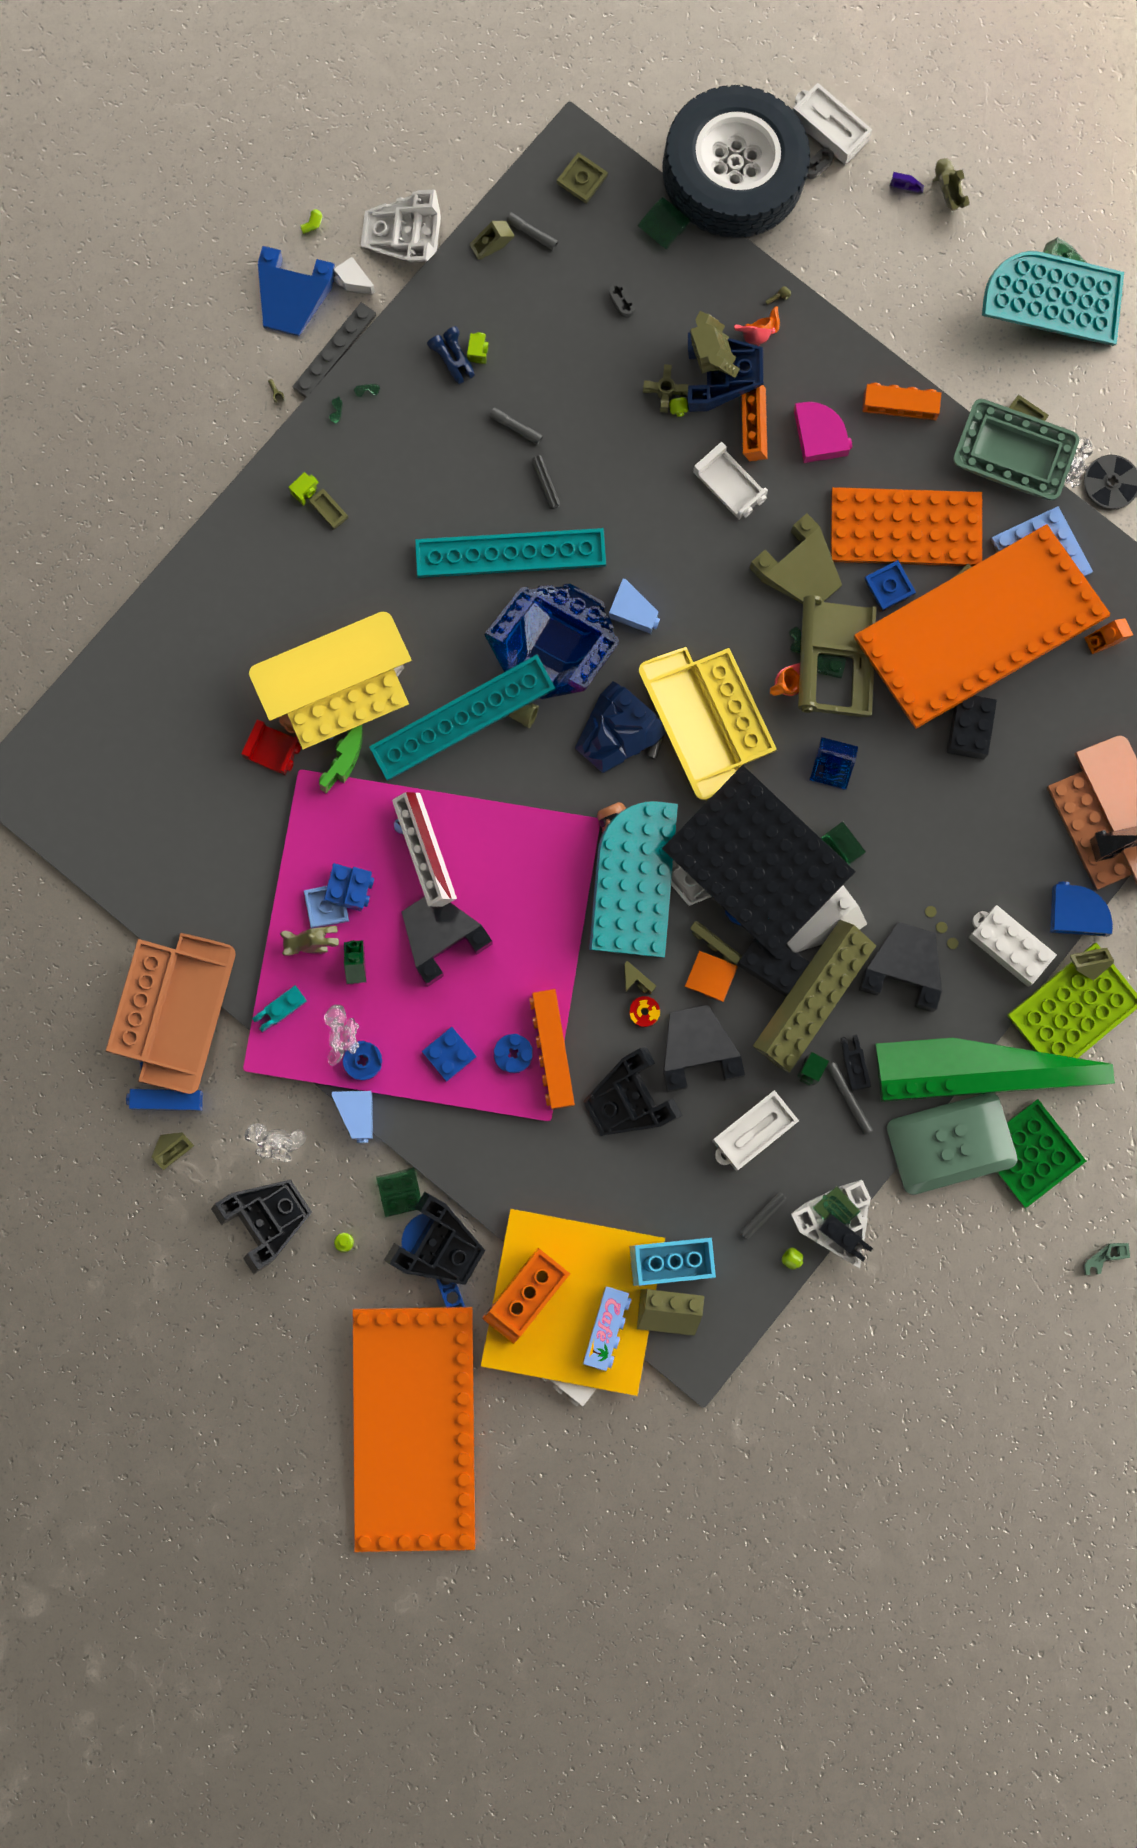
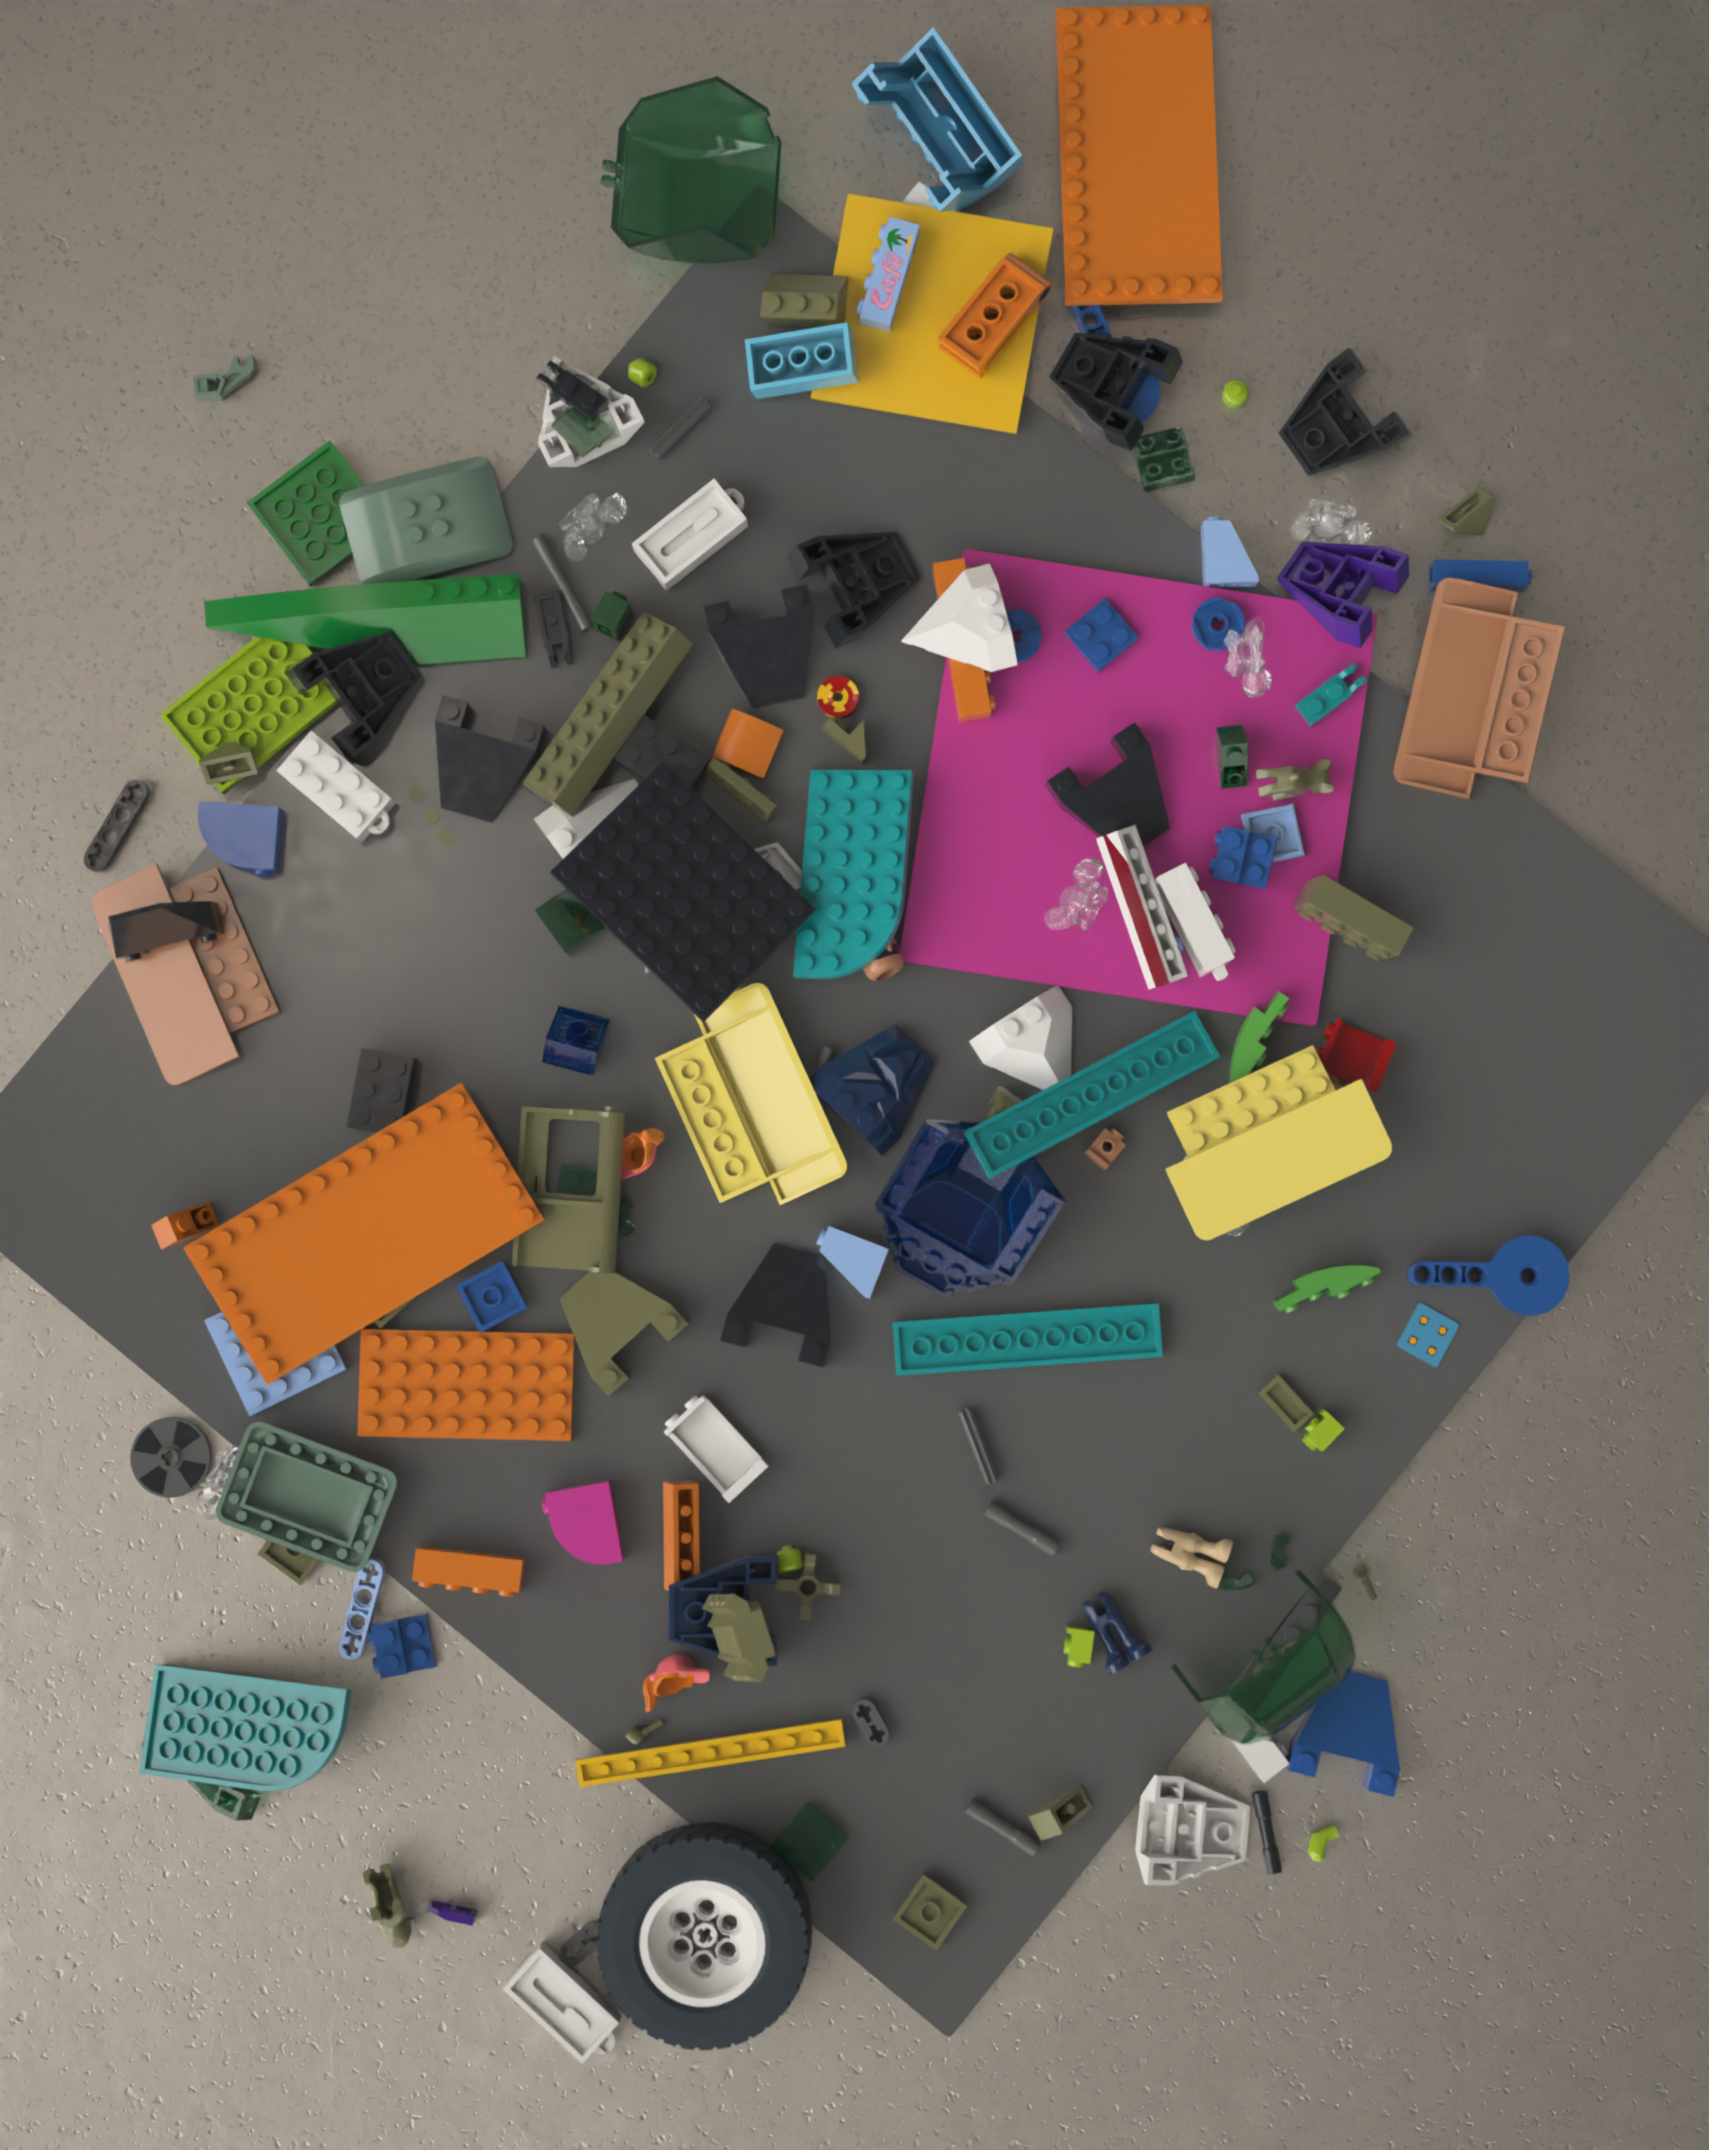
camera: 175 degrees left, 5 degrees up
none -> black wedge [284,631,421,759]
none -> light blue beam [339,1557,385,1660]
none -> blue plate [368,1613,436,1679]
none -> clear animal [557,492,627,562]
none -> yellow plate [575,1718,845,1787]
none -> clear green windscreen [601,76,782,263]
none -> black wedge [720,1244,831,1368]
none -> dark azure wedge [851,27,1023,212]
none -> white wedge [901,563,1017,672]
none -> white wedge [969,986,1072,1090]
none -> clear animal [1044,858,1109,932]
none -> nougat brick [1084,1128,1126,1170]
none -> tan piece [1150,1527,1233,1589]
none -> white piece [1155,863,1236,981]
none -> clear green windscreen [1171,1570,1356,1745]
none -> black piece [1251,1790,1282,1874]
none -> bright green slope [1273,1265,1381,1313]
none -> dark purple wedge [1277,541,1409,648]
none -> olive brick [1292,875,1413,961]
none -> dark azure sticker [1397,1303,1459,1367]
none -> blue beam [1406,1235,1570,1316]

